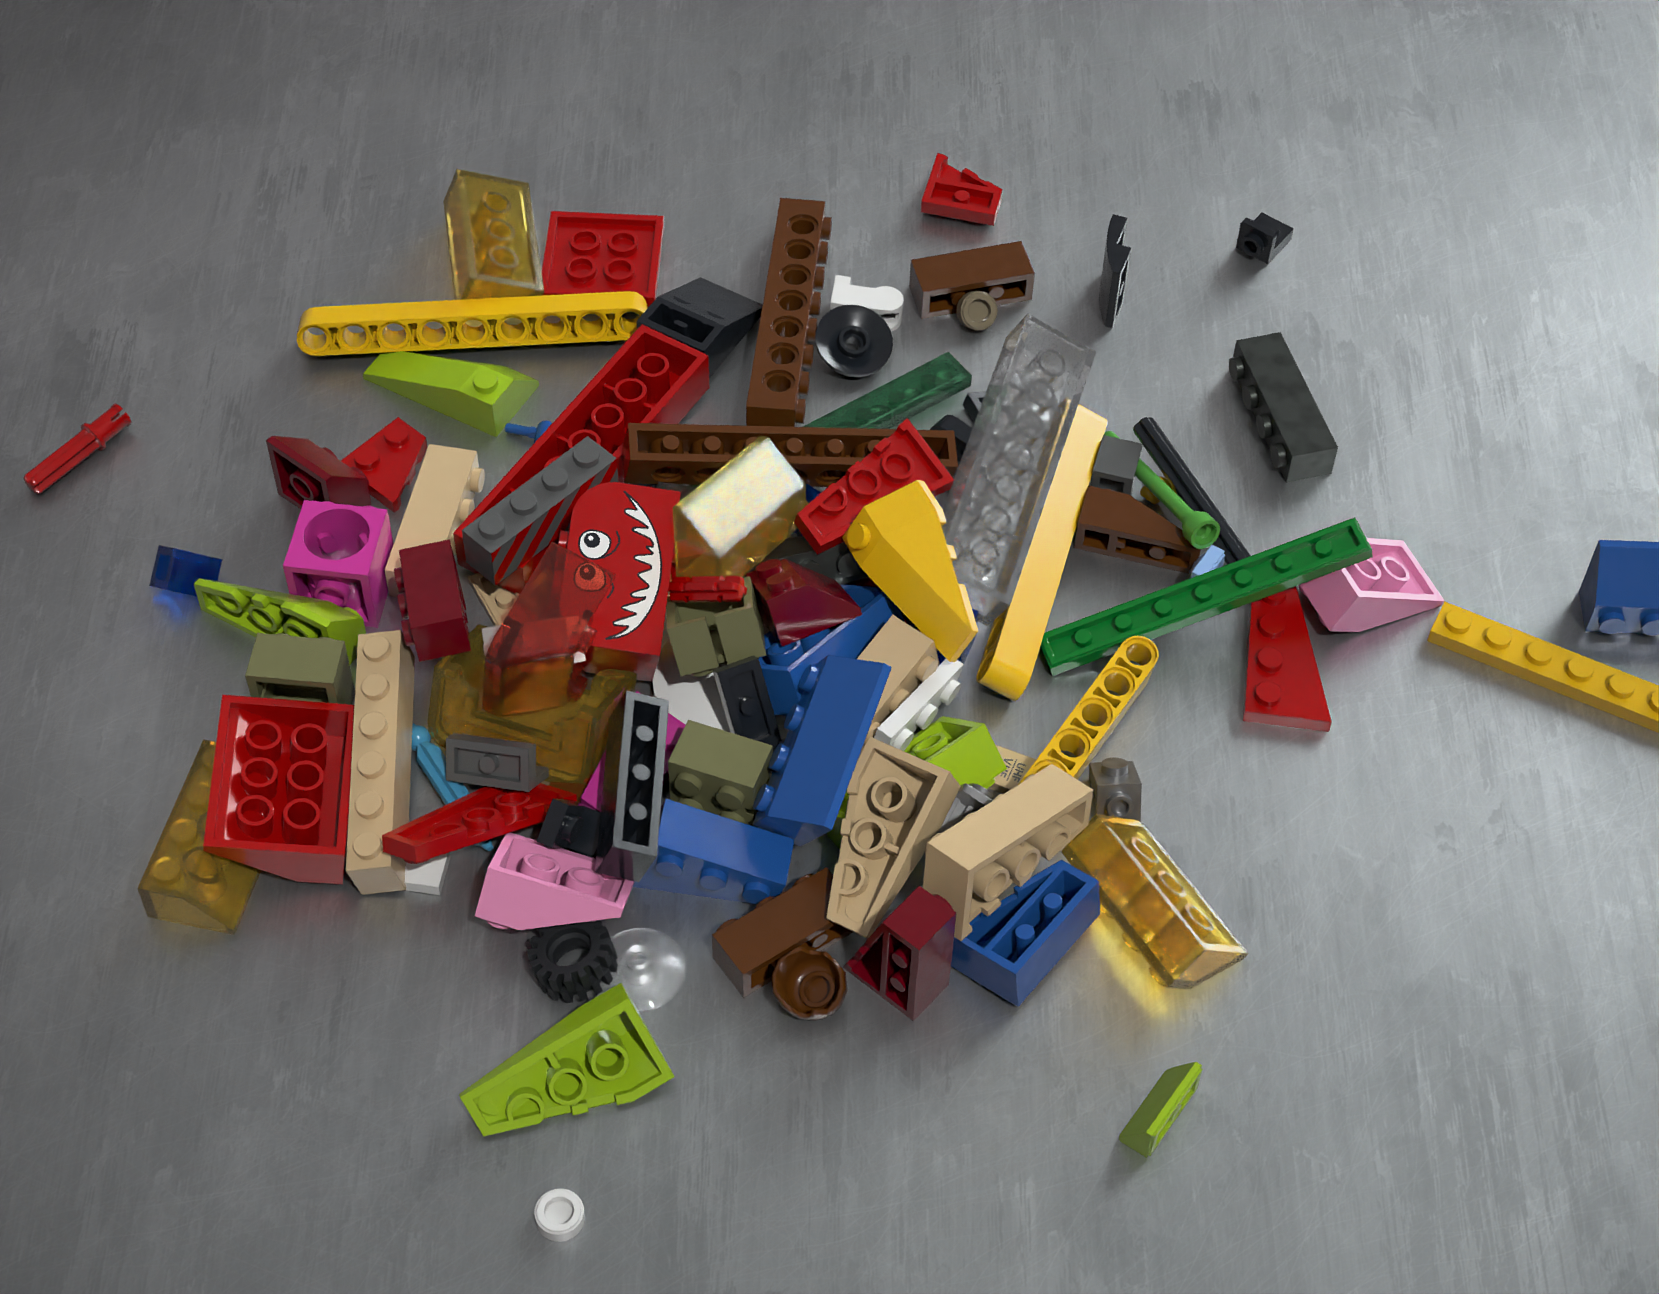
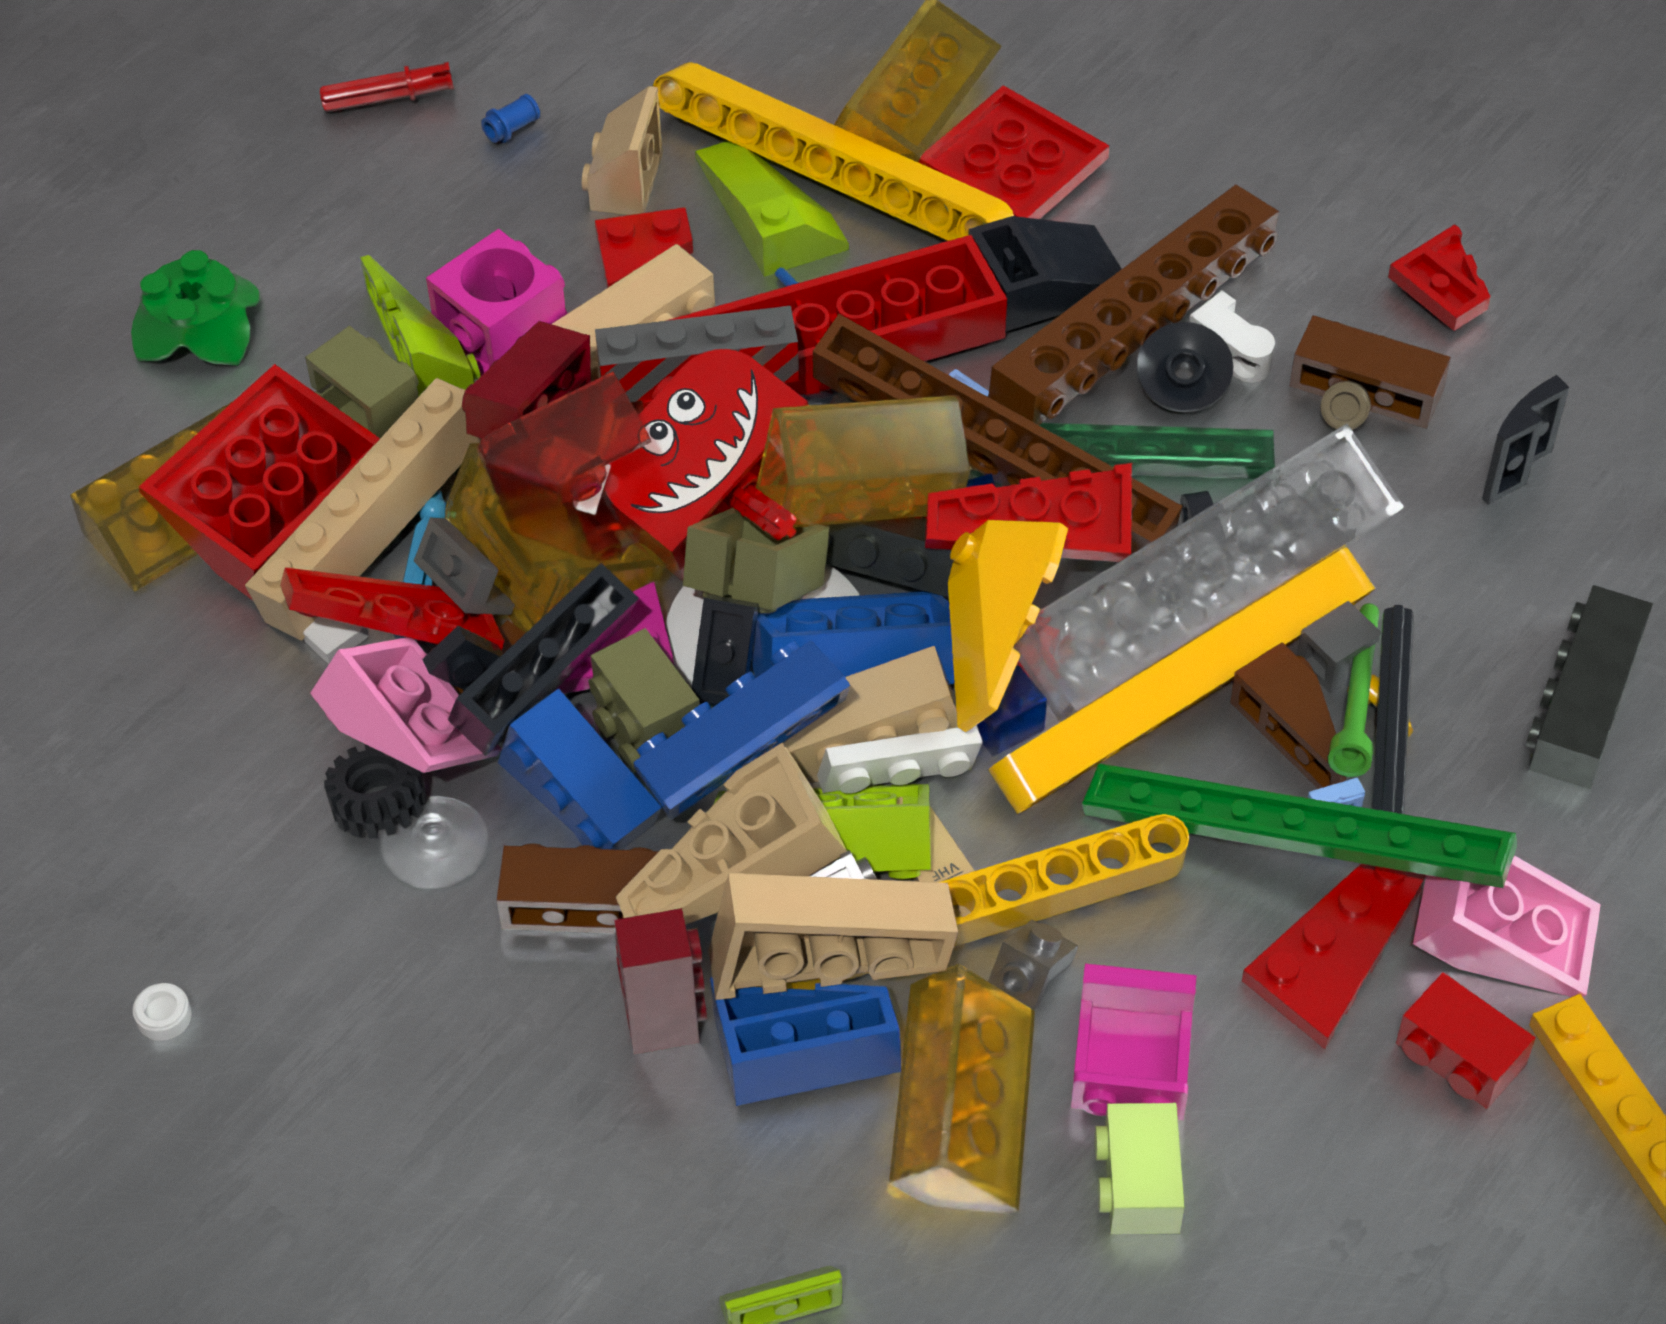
camera: 40 degrees right, 0 degrees up
clear blue panel [149,545,223,597] -> none
dark red slope [266,436,371,509] -> none
lime wedge [459,982,675,1136] -> none
dark red slope [745,559,862,646] -> none
reddish brown hair [772,947,848,1021] -> none
none -> green brick [131,250,260,366]
none -> blue pin [481,94,540,143]
none -> tan slope [581,86,663,215]
none -> dark pink panel [1071,963,1197,1121]
none -> yellowish green brick [1094,1103,1185,1234]
none -> red brick [1395,972,1536,1109]

